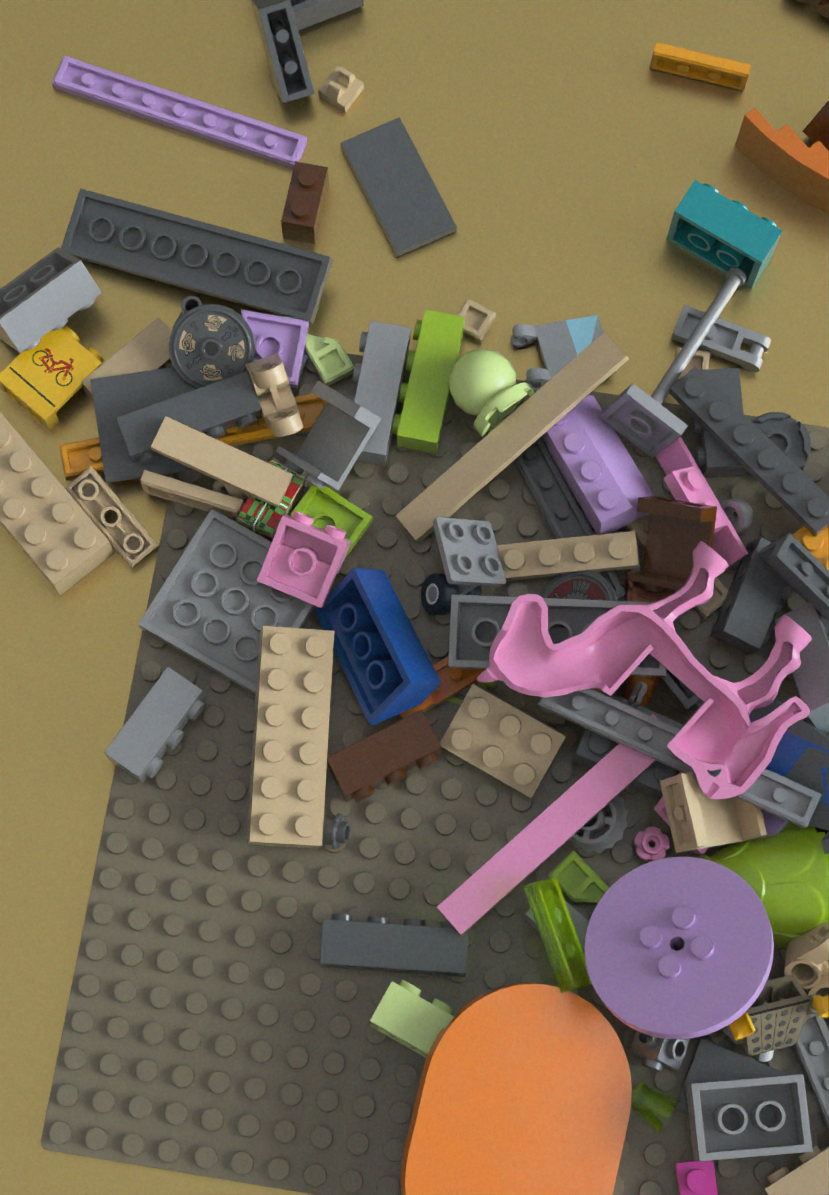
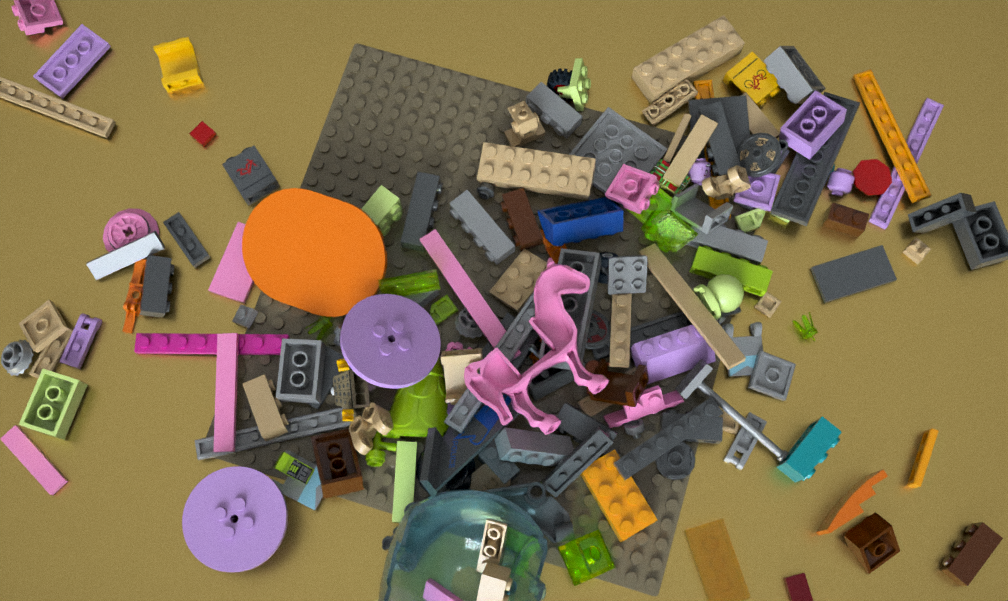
camera: 100 degrees right, 0 degrees up
none -> light grey brick [449,190,515,265]
none -> tan tile [504,101,546,147]
none -> yellowish green plate [546,58,591,111]
none -> clear neon green slope [640,210,698,253]
none -> lavender head [687,158,711,186]
none -> light grey tile [748,351,796,401]
none -> lavender brick [779,90,847,160]
none -> clear neon green piece [792,312,819,342]
none -> lavender head [827,168,855,197]
none -> red piece [852,159,892,196]
none -> light orange tile [853,69,931,203]

